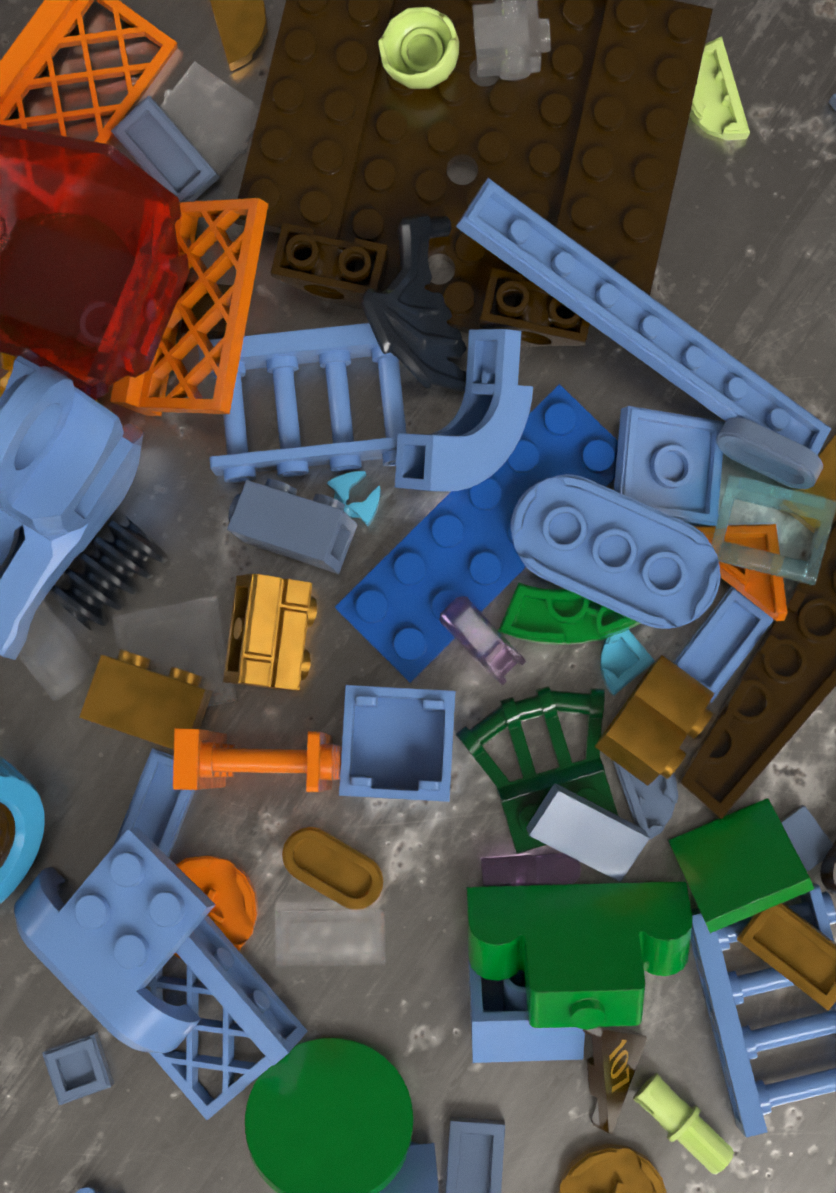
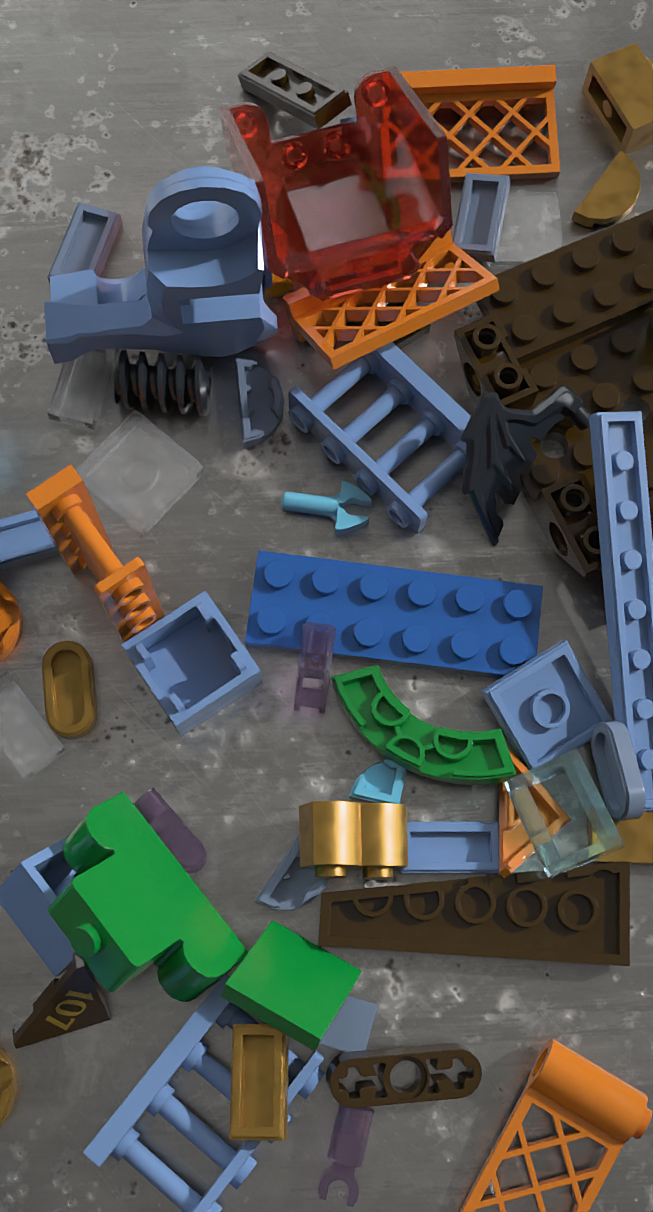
camera: 45 degrees right, 10 degrees down
pearl gold brick [79,649,213,750] -> none
brick [223,574,317,691] -> none
sand blue brick [227,479,358,574] -> none
medium blue arch [395,329,533,492] -> none
dark green plate [455,686,618,854] -> none
medium blue tile [511,474,721,629] -> none
tile [526,783,650,882] -> none
yellowish green axle [633,1073,734,1174] -> none
none -> sand blue tile [234,358,285,449]

